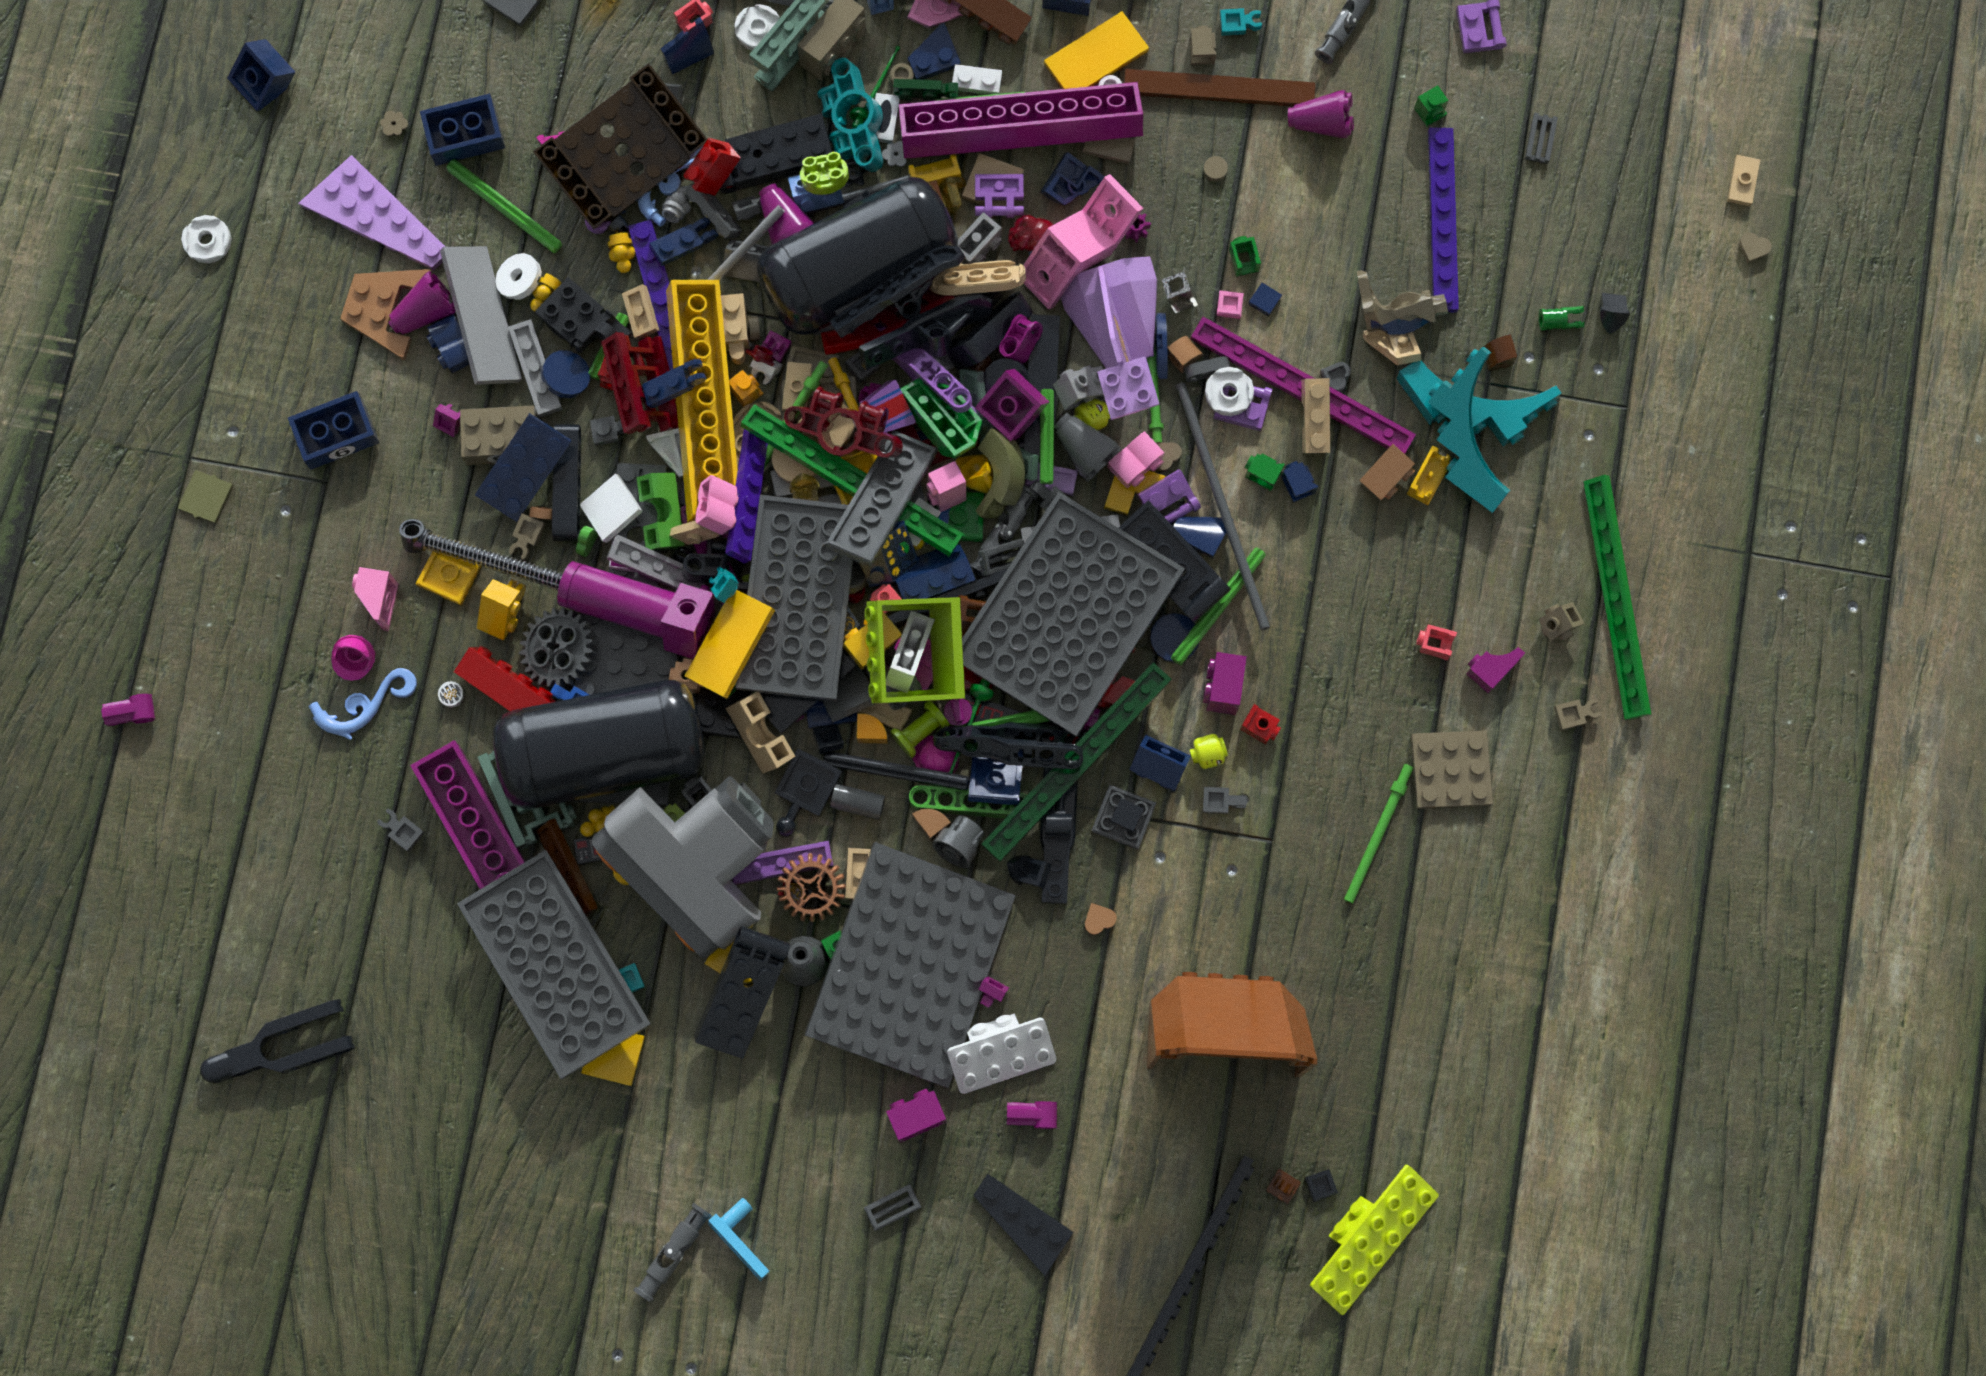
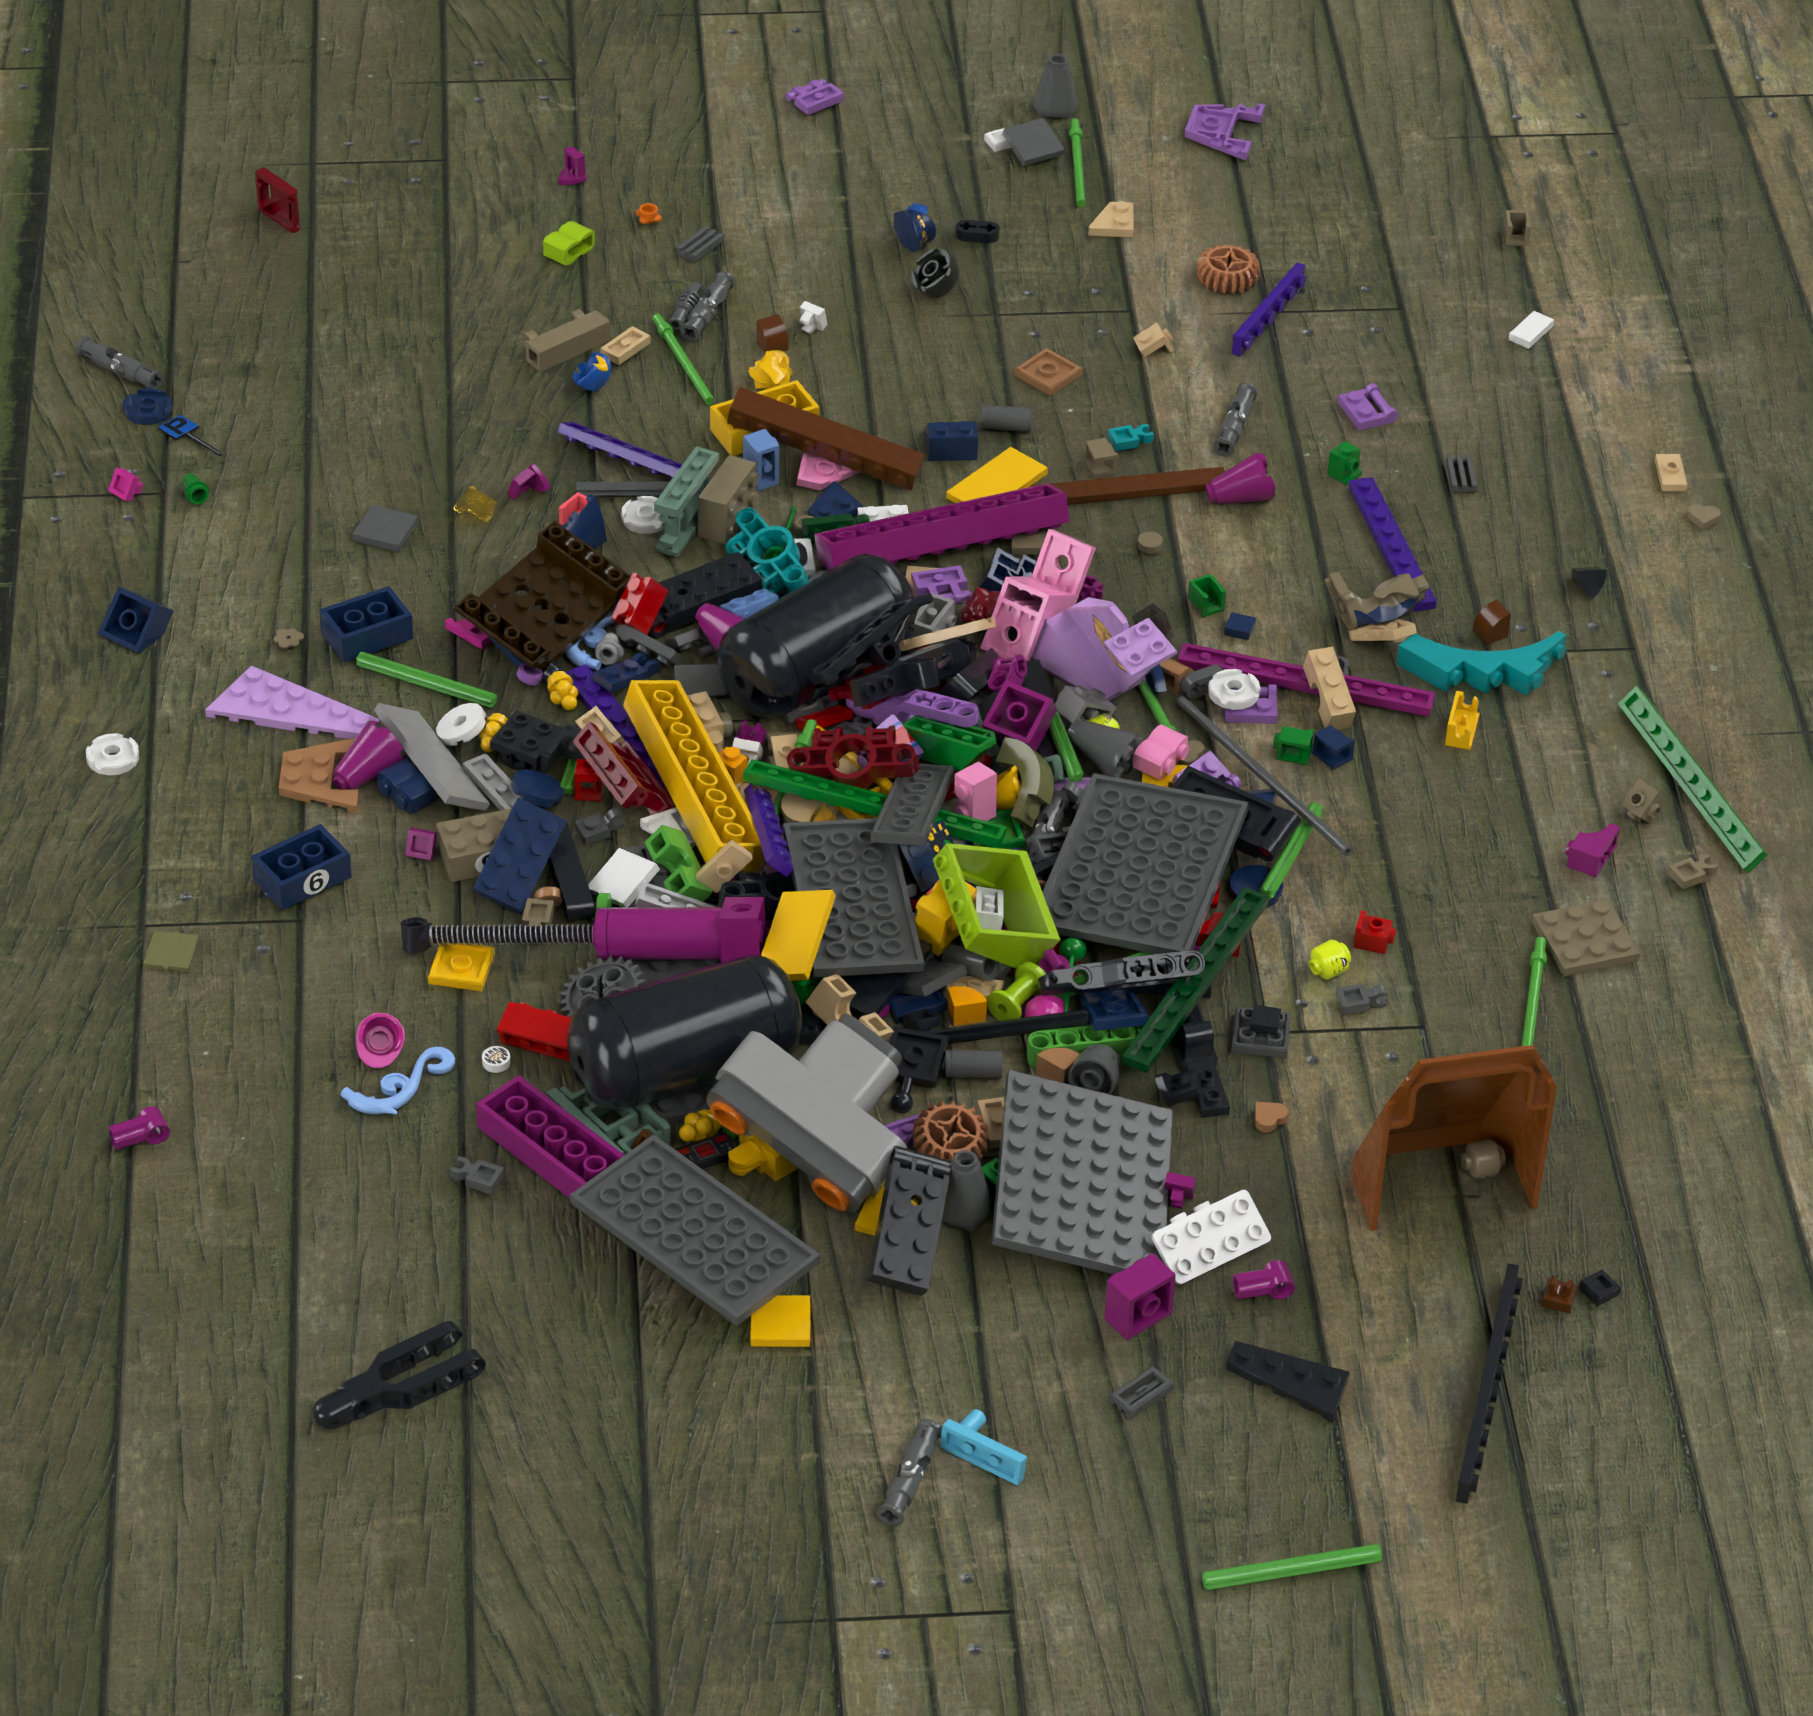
camera: 15 degrees left, 35 degrees down
bright pink slope [352,567,399,631] -> none
yellow brick [477,579,526,640] -> none
dark blue hinge [642,359,706,408] -> none
bright pink brick [696,475,738,535] -> none
light grey piece [707,205,785,281] -> none
teal plate [709,567,738,603] -> none
dark red plate [746,345,775,366] -> none
lime tile [800,152,849,195] -> none
dark blue brick [1129,735,1191,791] -> none
magenta brick [1203,652,1247,715] -> none
bright pink tile [1216,291,1244,319] -> none
neon yellow bracket [1310,1165,1439,1315] -> none
medium nougat brick [1359,444,1415,501] -> none
coral window [1416,624,1457,661] -> none
teal arch [1428,347,1511,513] -> none
green hinge [1538,306,1584,331] -> none

